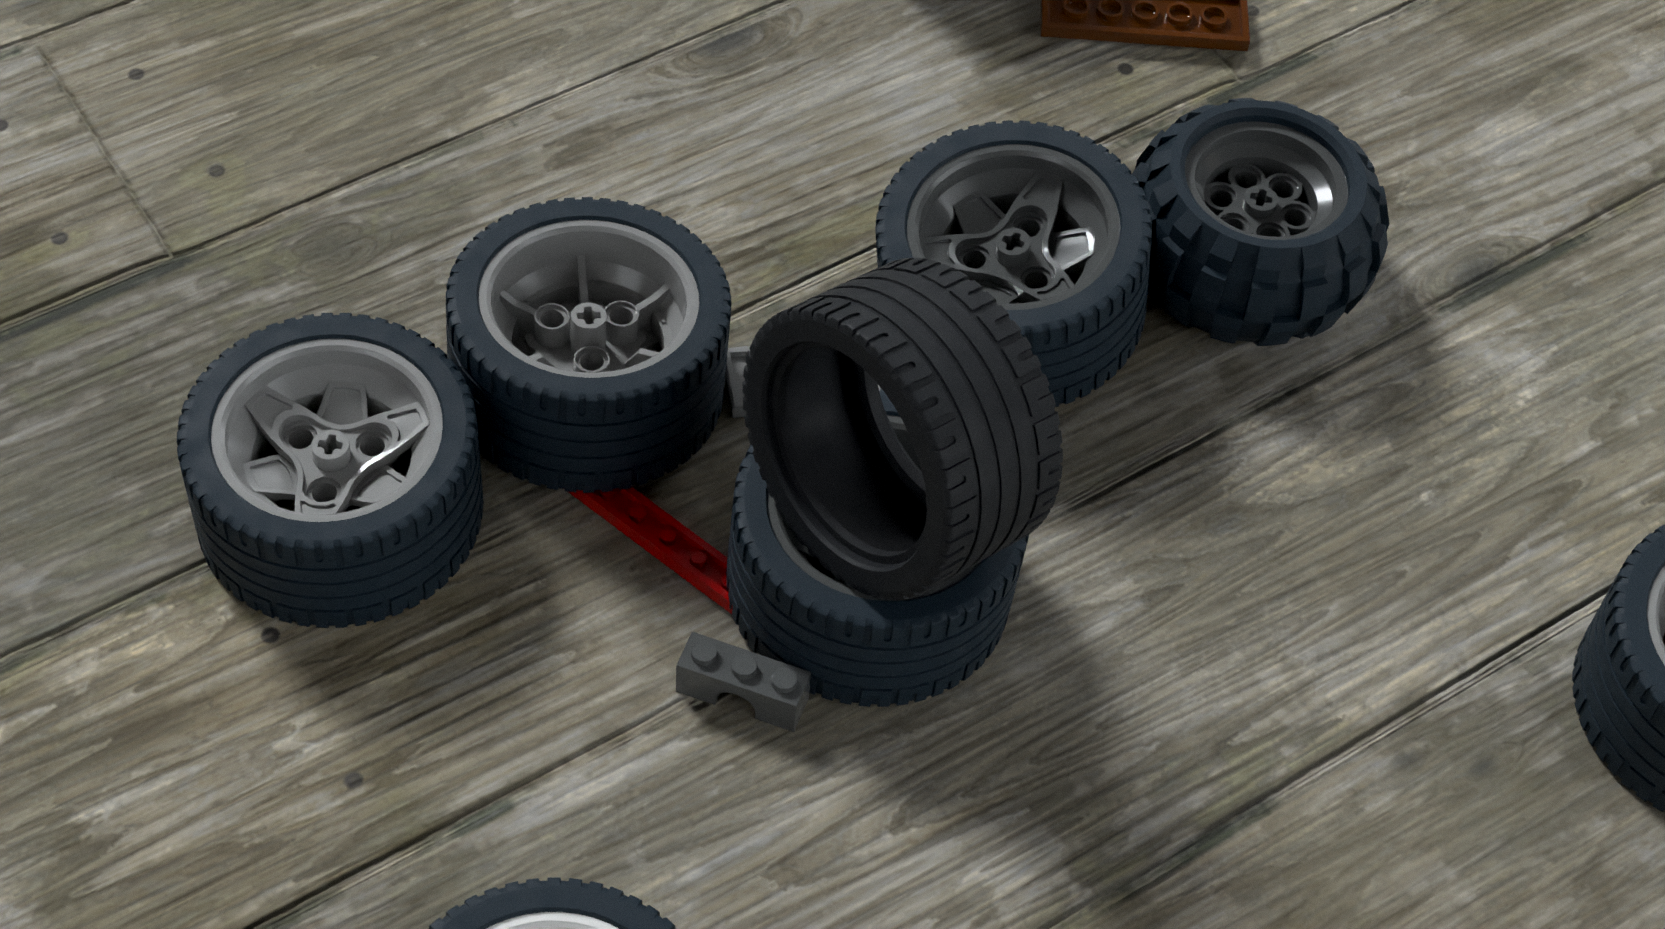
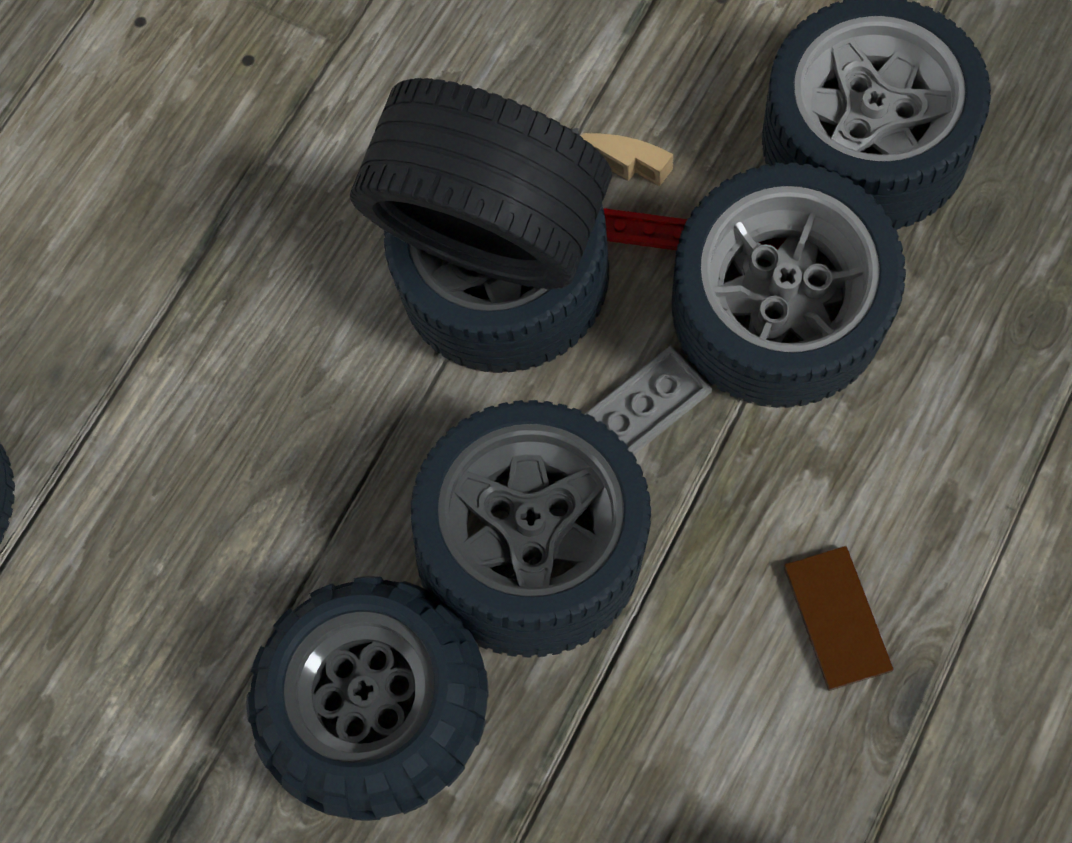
camera: 165 degrees right, 15 degrees up
none -> tan slope [581,133,673,186]
none -> reddish brown tile [784,546,894,691]

